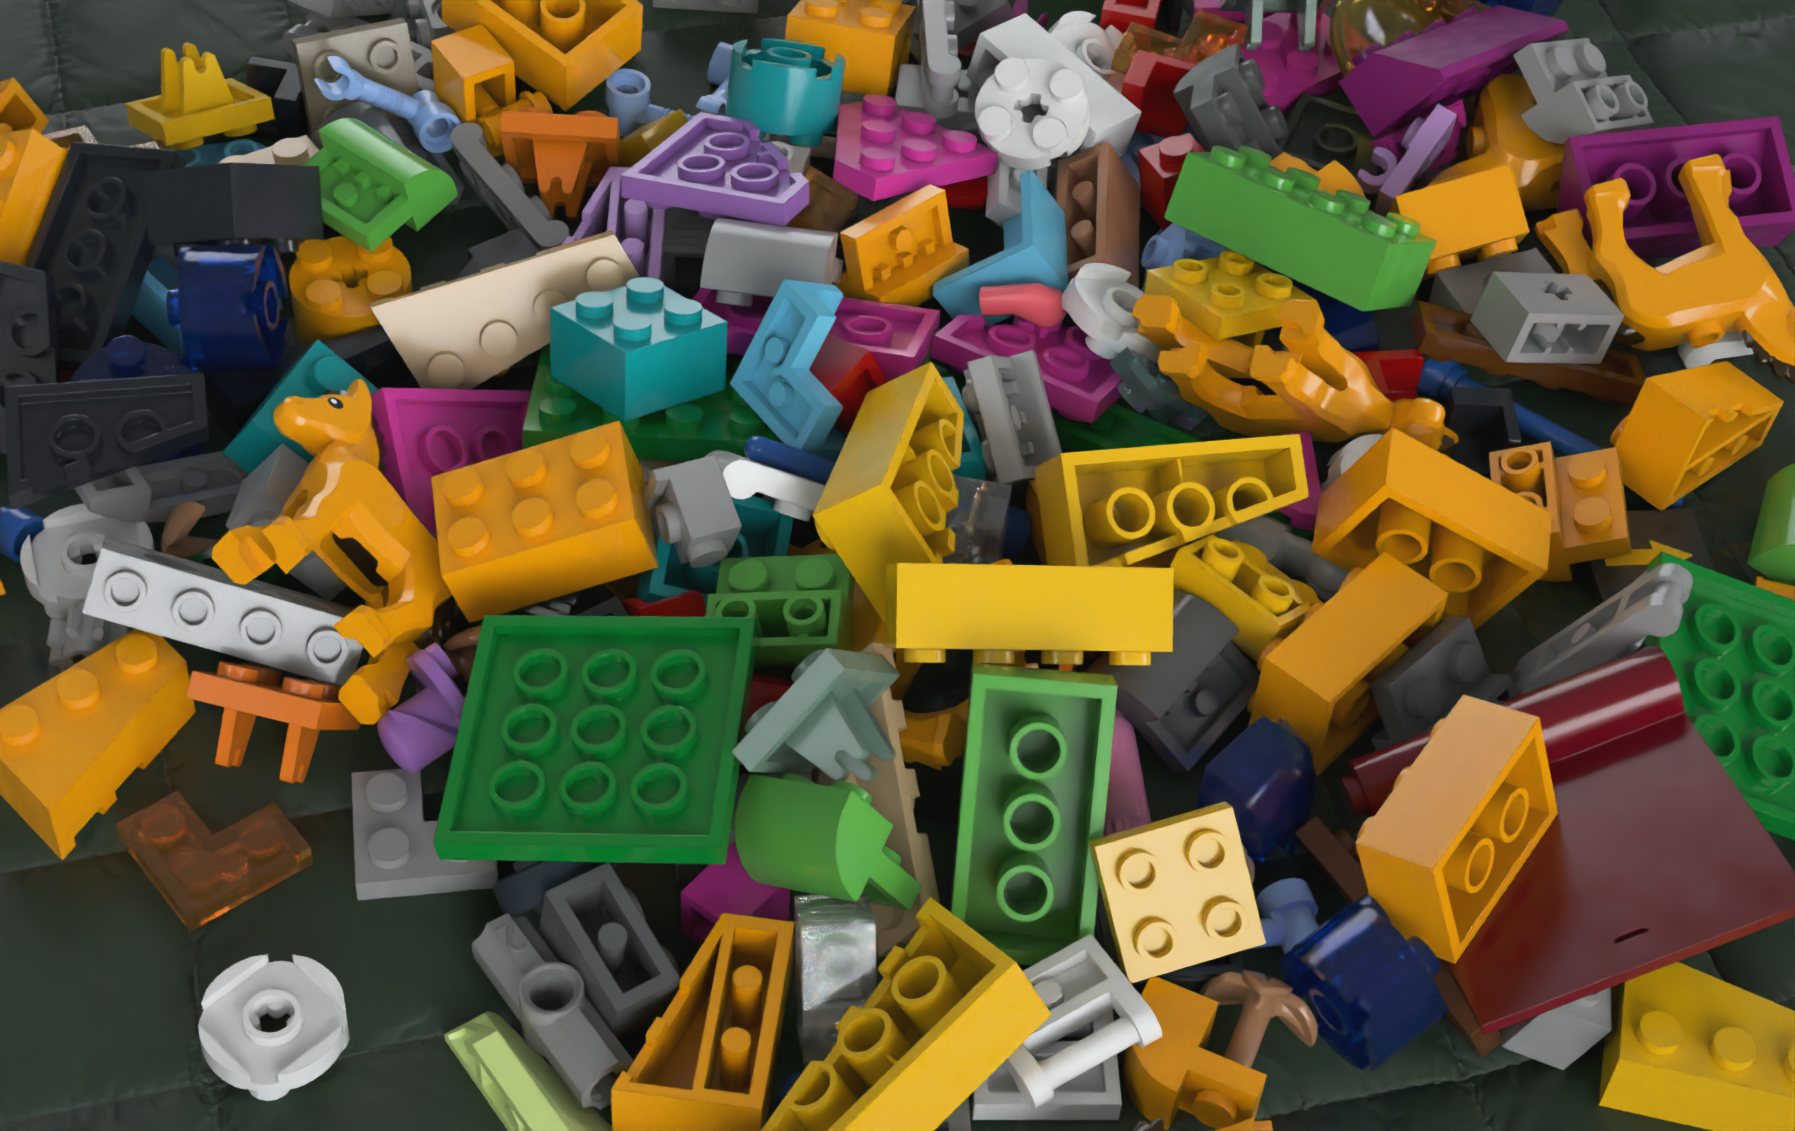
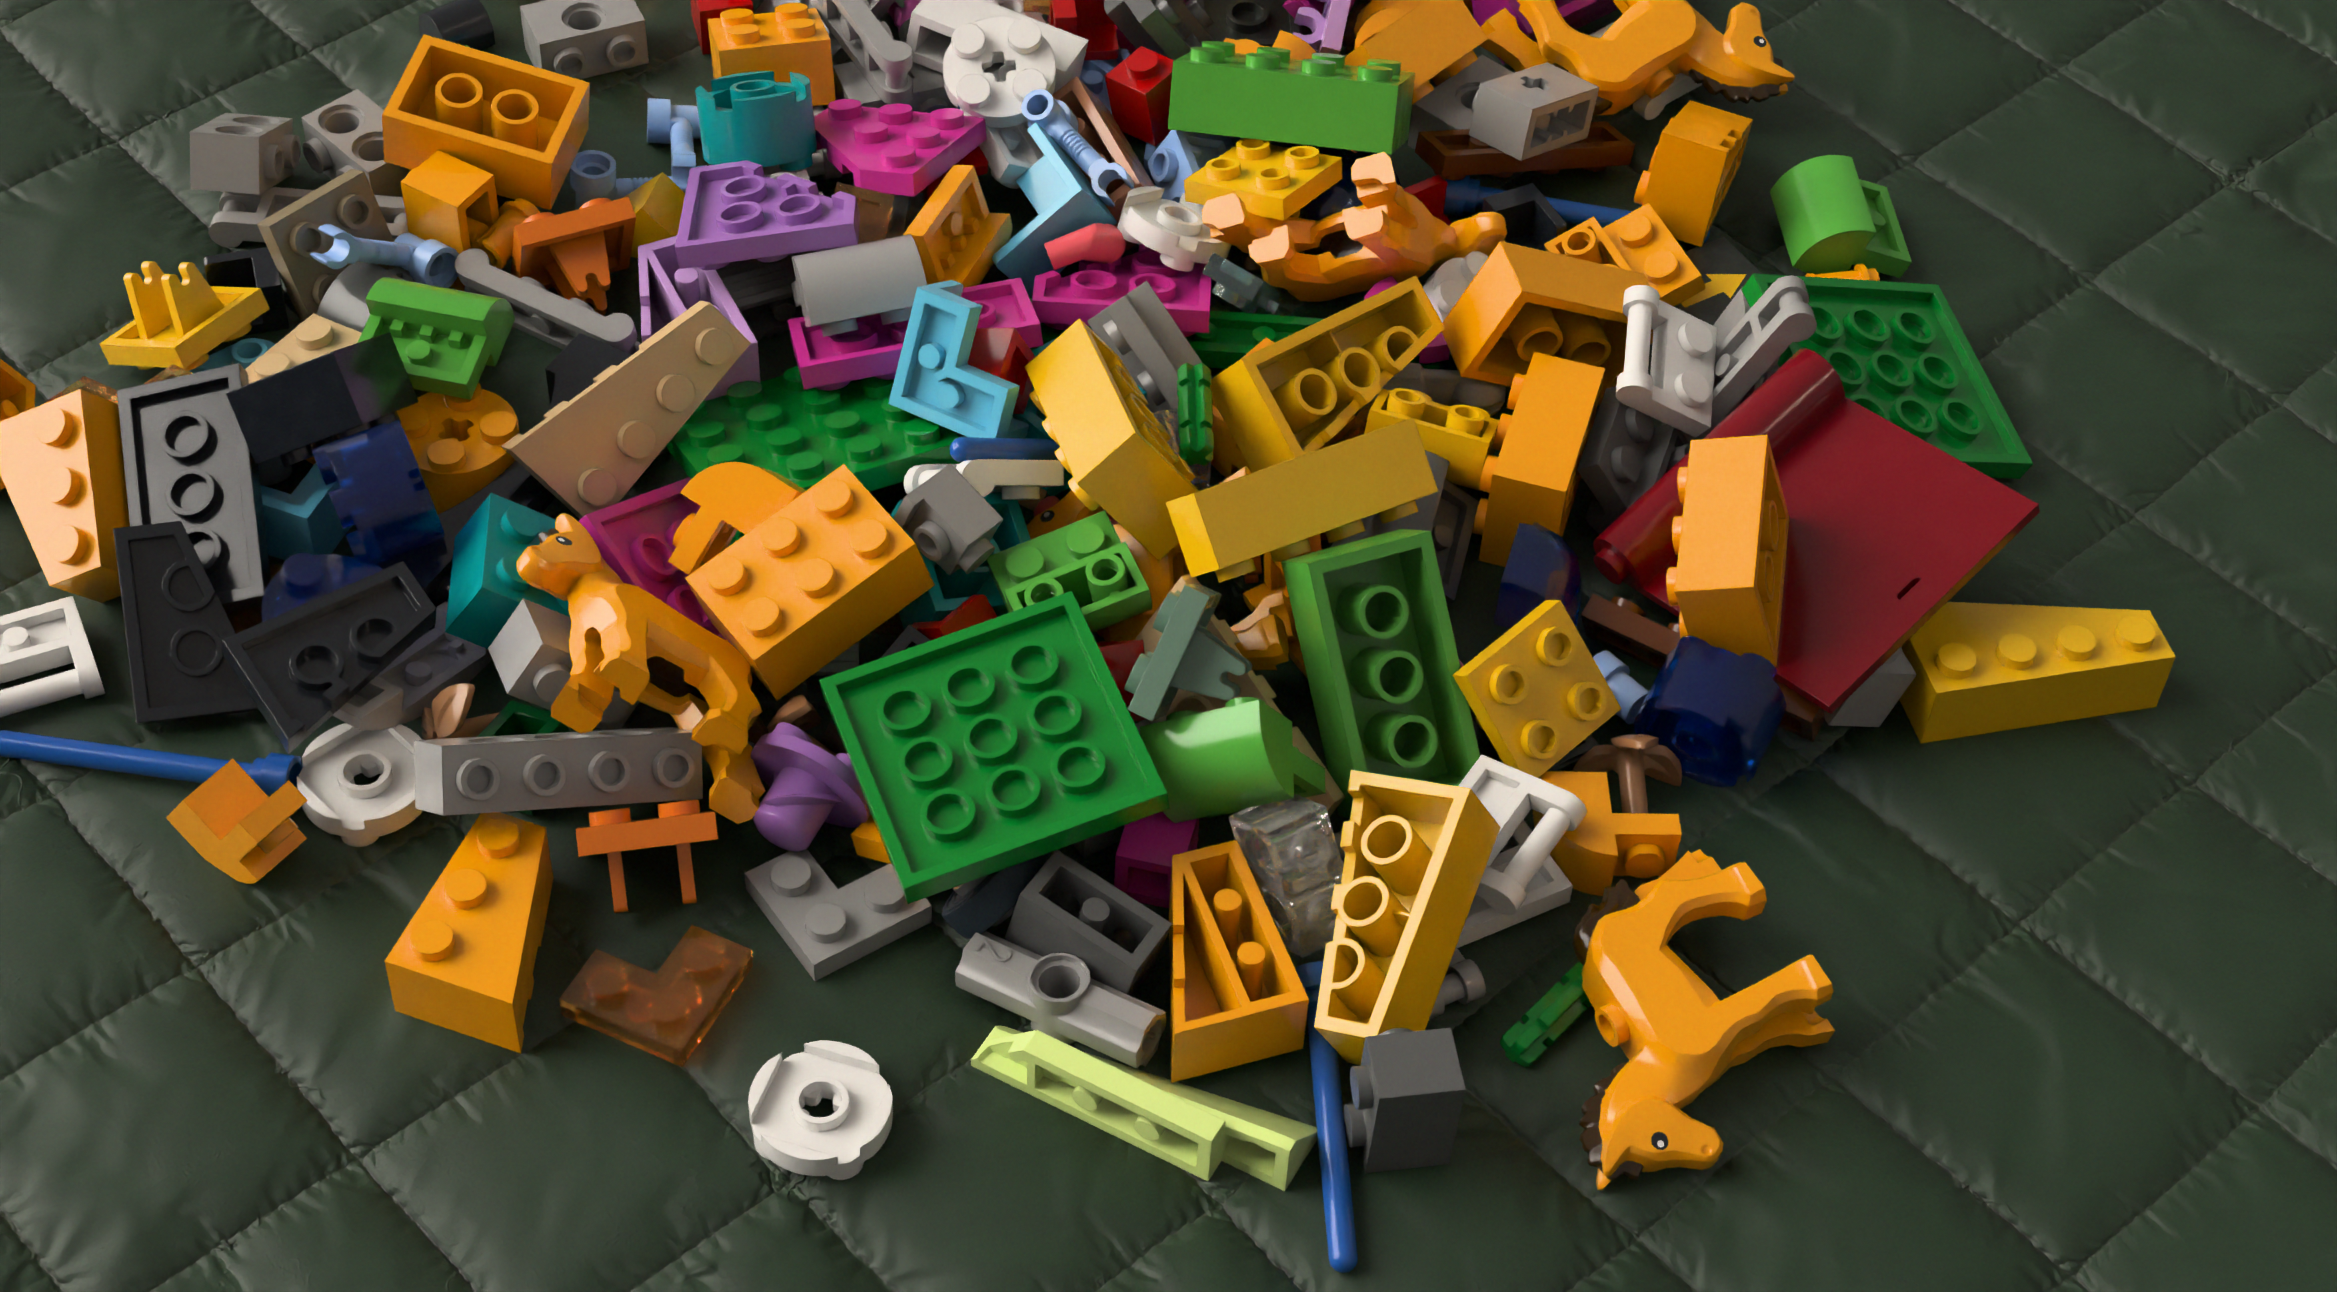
camera: 25 degrees left, 0 degrees up
light grey gear [46,602,130,672] -> none
teal brick [550,277,727,422] -> none
none -> light orange brick [668,462,806,575]
none -> light blue brick [1021,89,1134,207]
none -> green axle [1177,363,1214,467]
none -> white plate [1616,285,1717,437]

